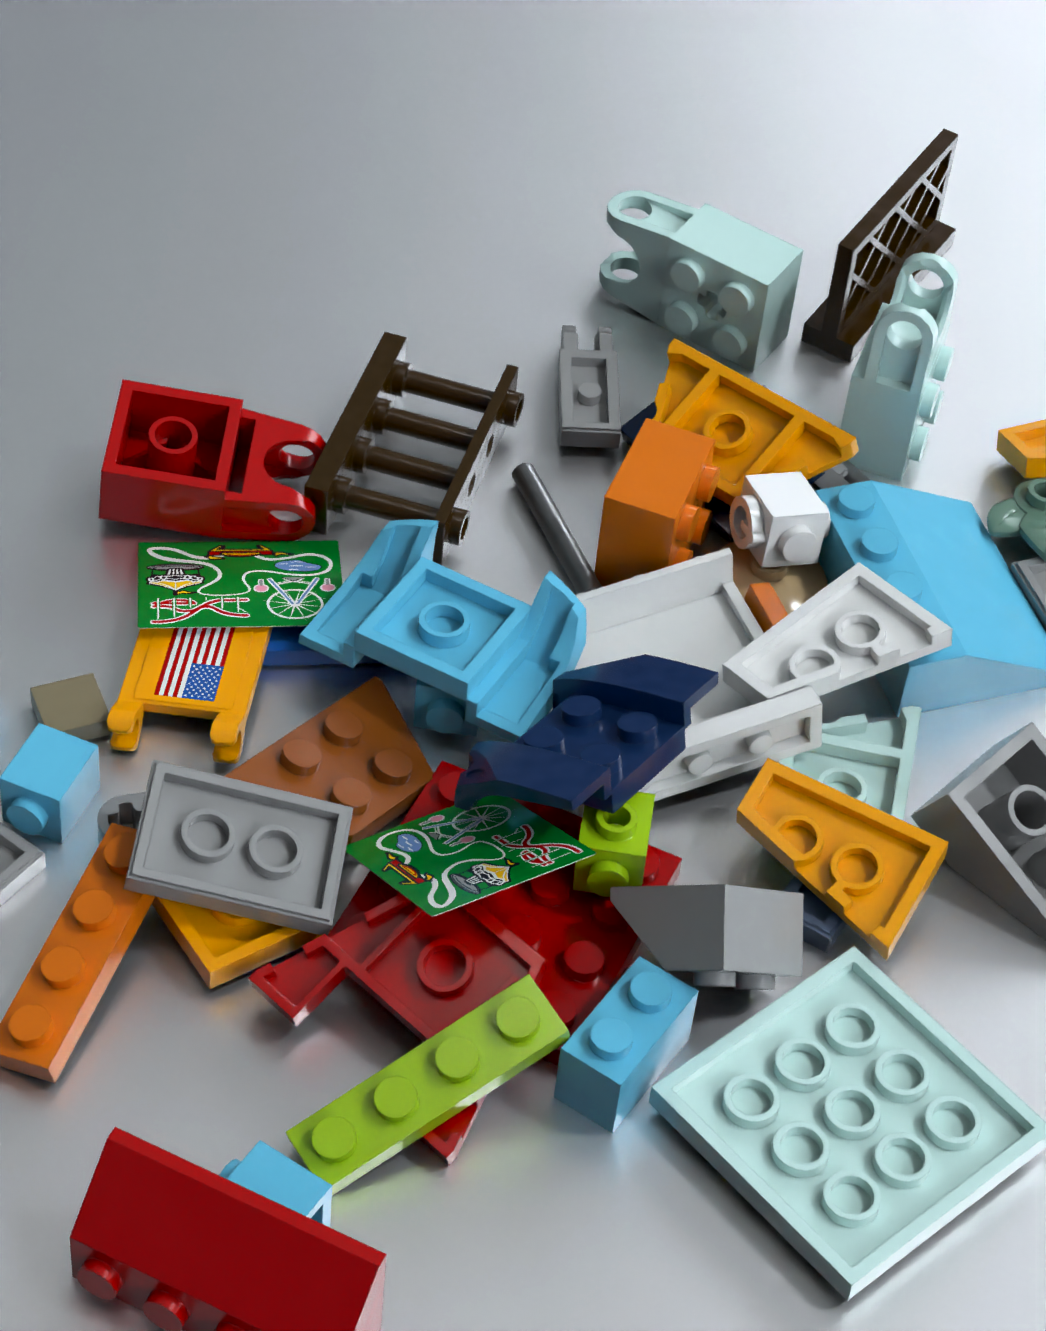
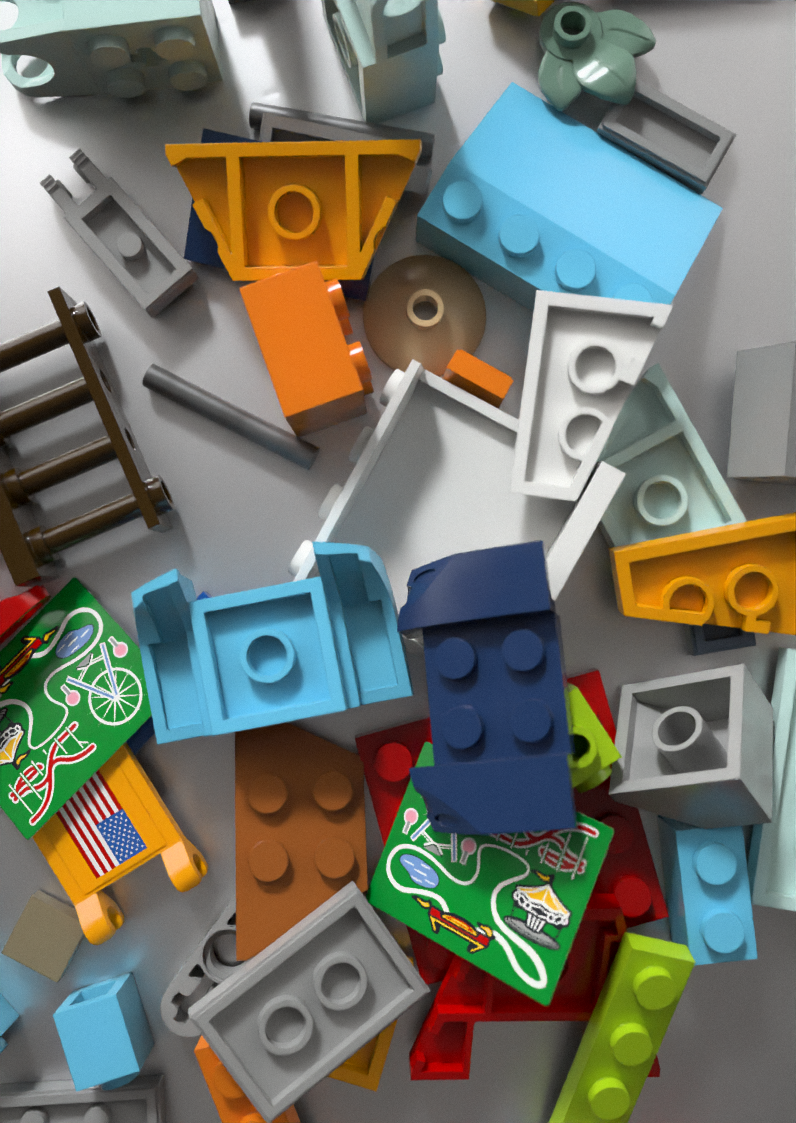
camera: 35 degrees left, 40 degrees up
white brick [729,471,831,568] -> none

